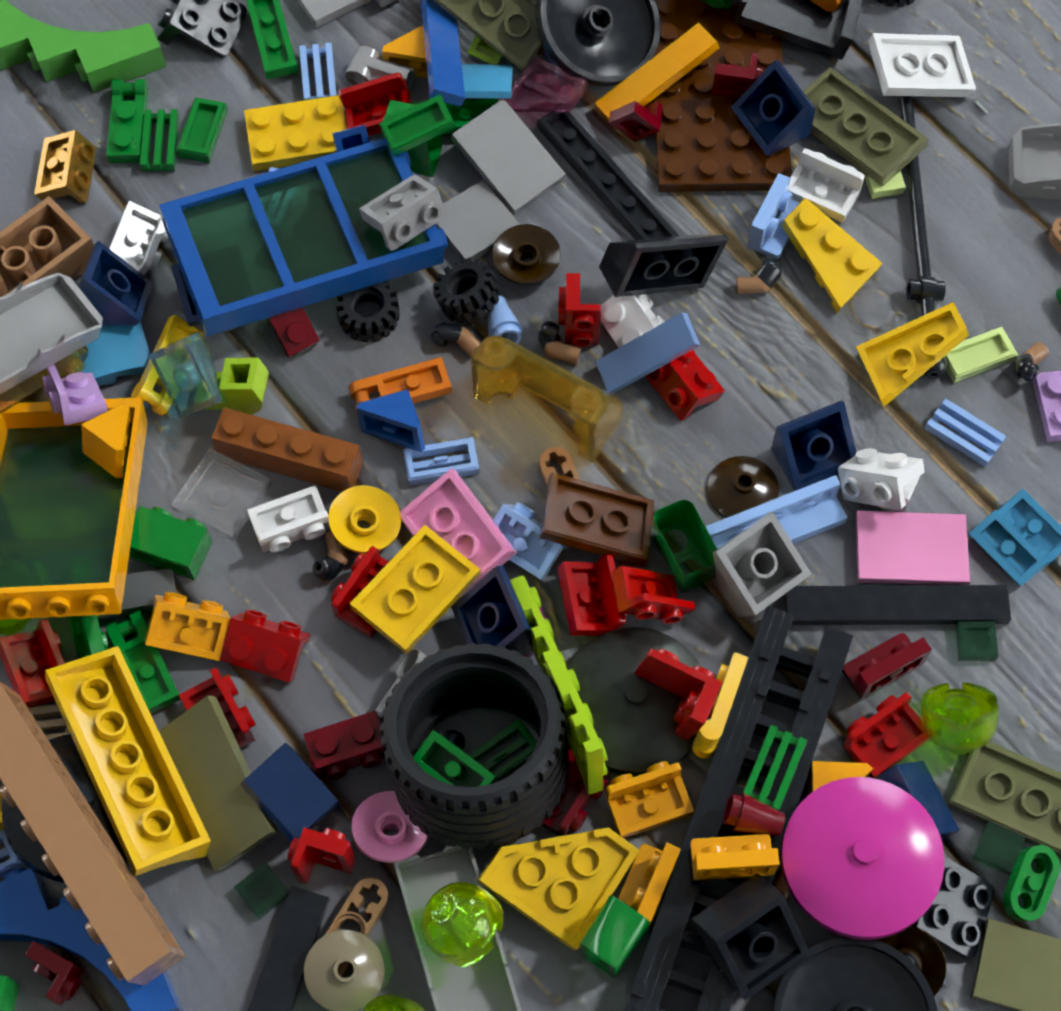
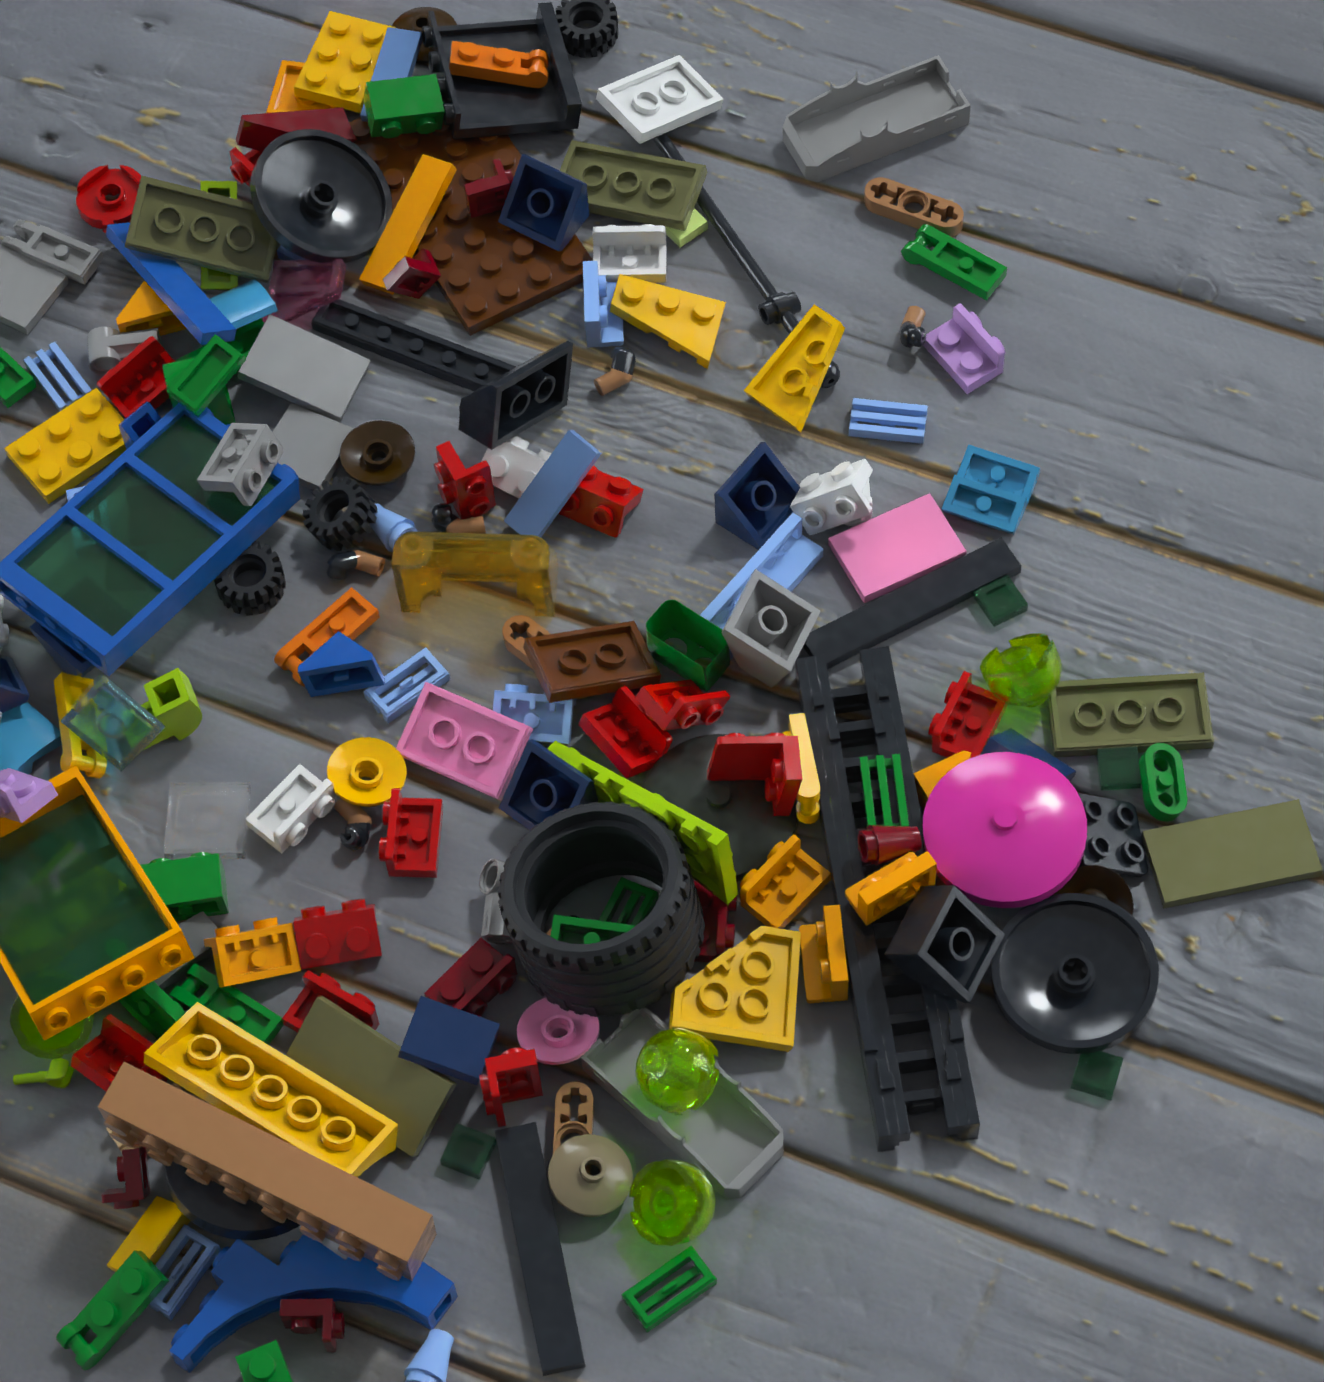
camera: 25 degrees left, 5 degrees down
light orange slope [81,404,130,478] -> none
dark orange brick [211,407,363,492] -> none
dark red bracket [266,307,320,357] -> none
yellow plate [350,525,481,655] -> none
green piece [580,895,650,978] -> none
dark brown dish [707,456,779,518] -> none
dark red bracket [842,633,932,699] -> none
yellowish green tile [944,327,1018,384] -> none

